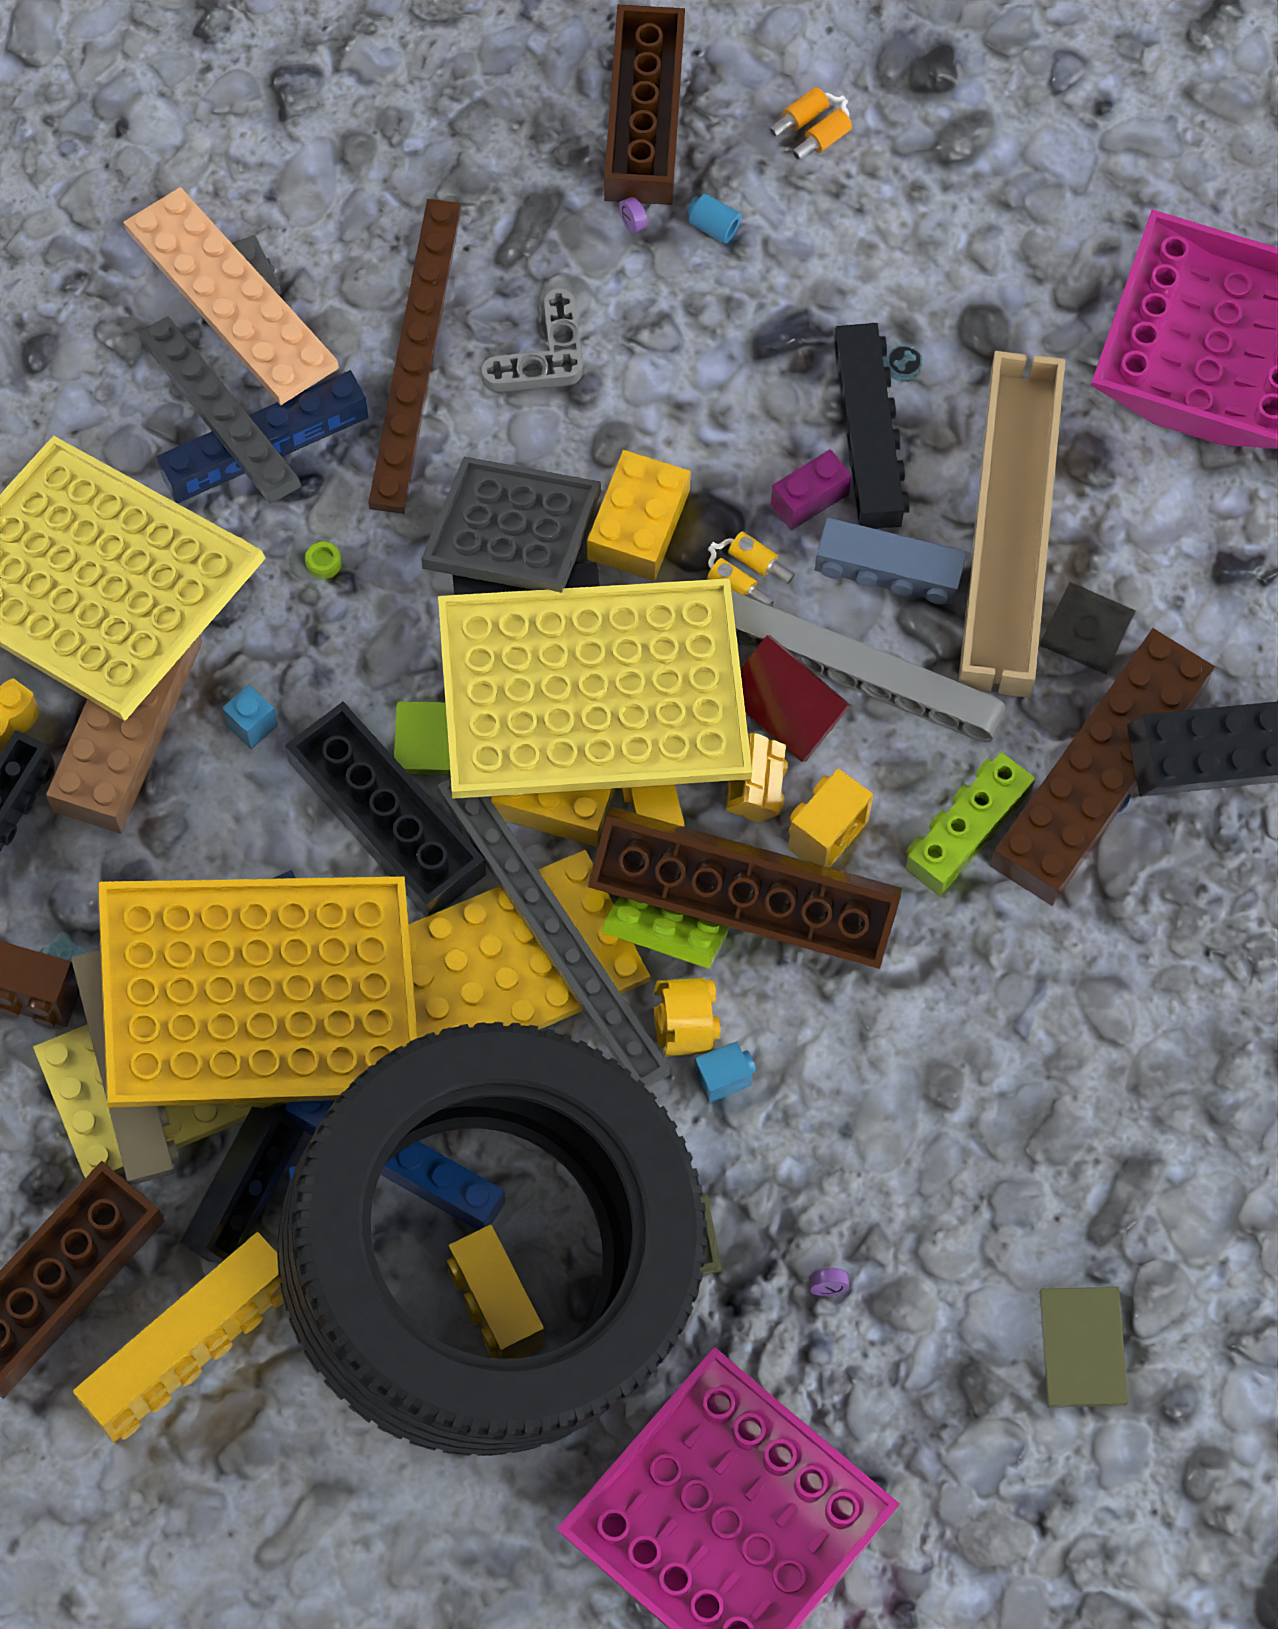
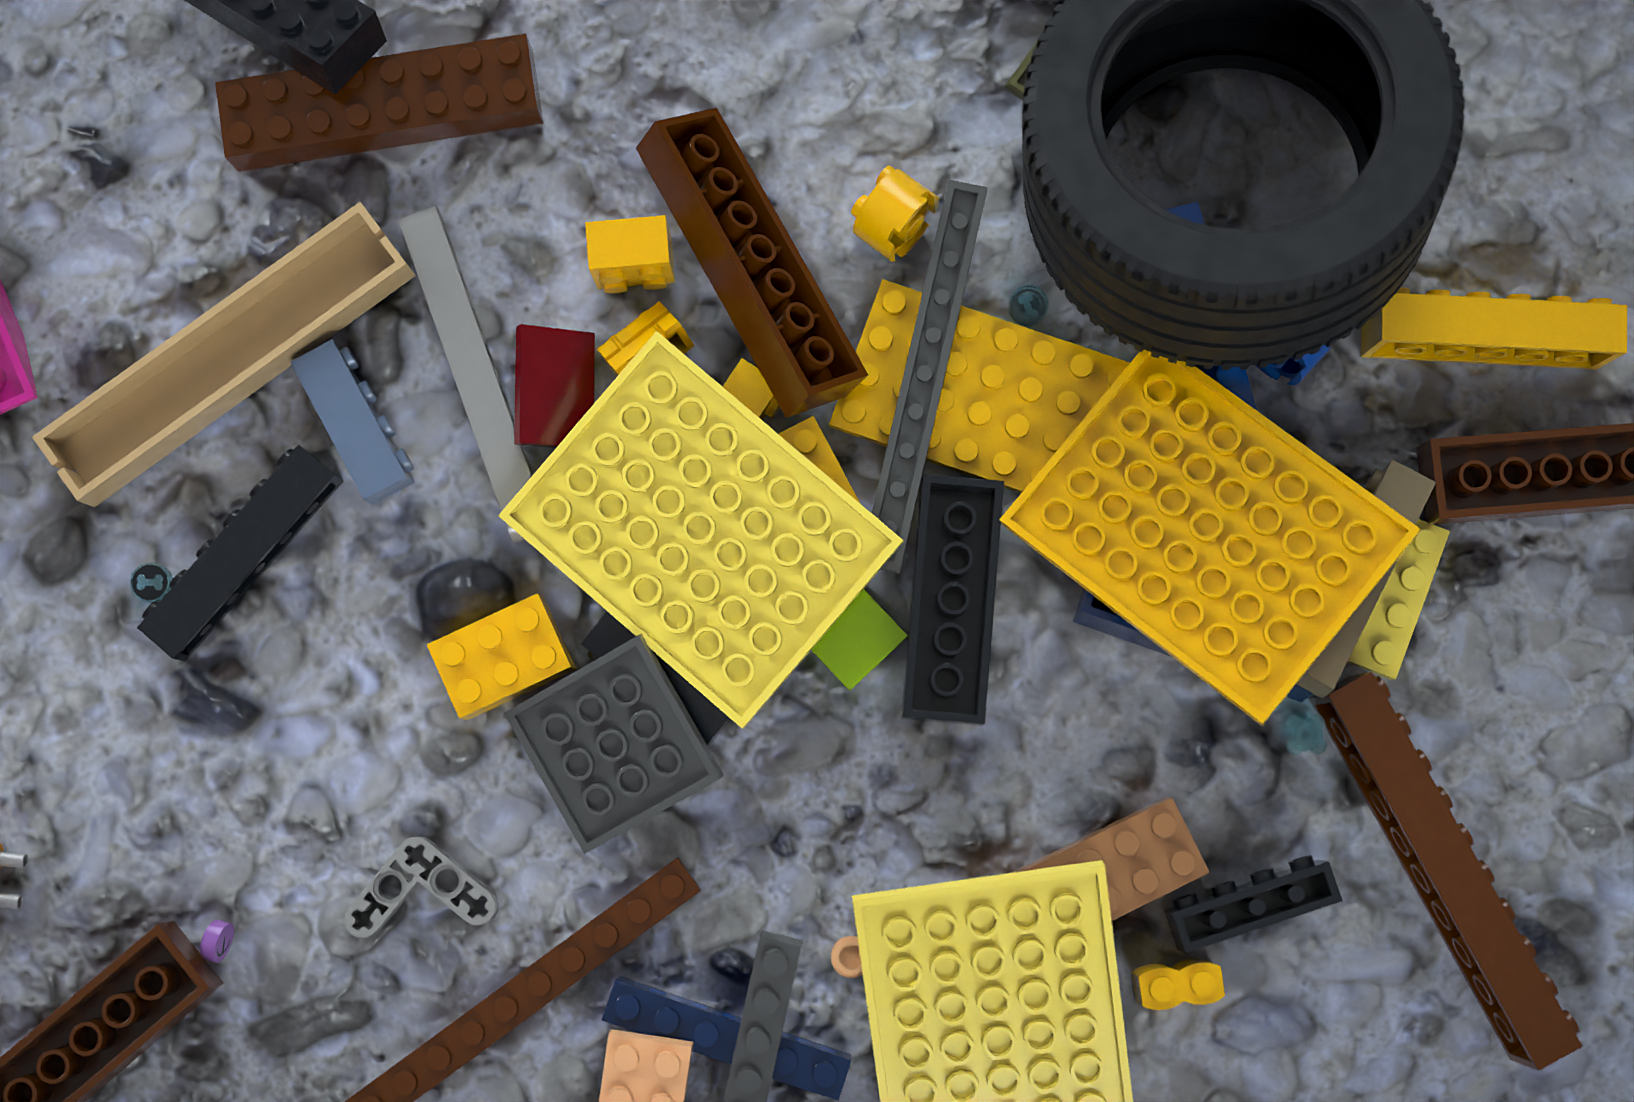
camera: 130 degrees left, 15 degrees up
black brick [179,1107,305,1264] -> none
dark azure brick [222,685,278,749] -> none
lime tile [305,541,342,579] -> none
yellow brick [446,1224,545,1359] -> none
lime plate [602,896,729,969] -> none
dark azure brick [687,193,742,244] -> none
dark azure brick [694,1041,756,1103] -> none
yellow piece [707,531,795,607] -> none
magenta brick [770,449,852,531] -> none
lime brick [905,752,1036,896] -> none
clear smoke tile [1040,582,1136,674] -> none

